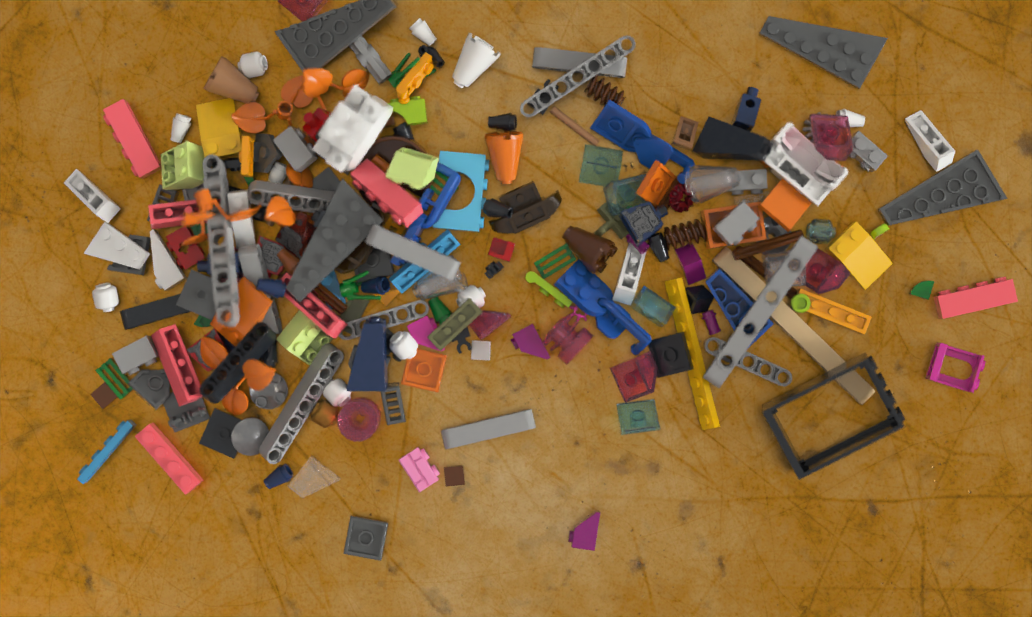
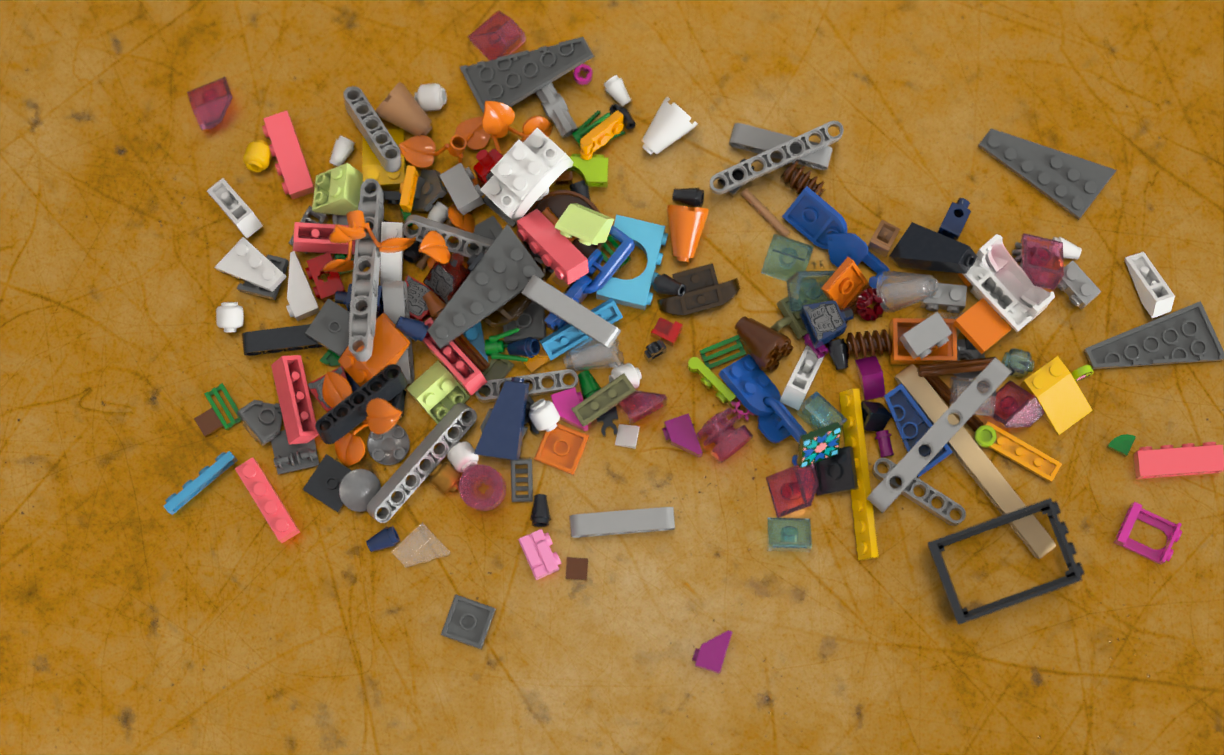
camera: 10 degrees right, 10 degrees down
light grey brick [112,336,159,376] -> none
none -> clear pink slope [187,77,233,130]
none -> yellow head [243,140,272,172]
none -> light grey beam [344,86,402,172]
none -> black cone [530,494,551,527]
none -> dark pink bush [574,64,592,85]
none -> tile [797,422,841,468]

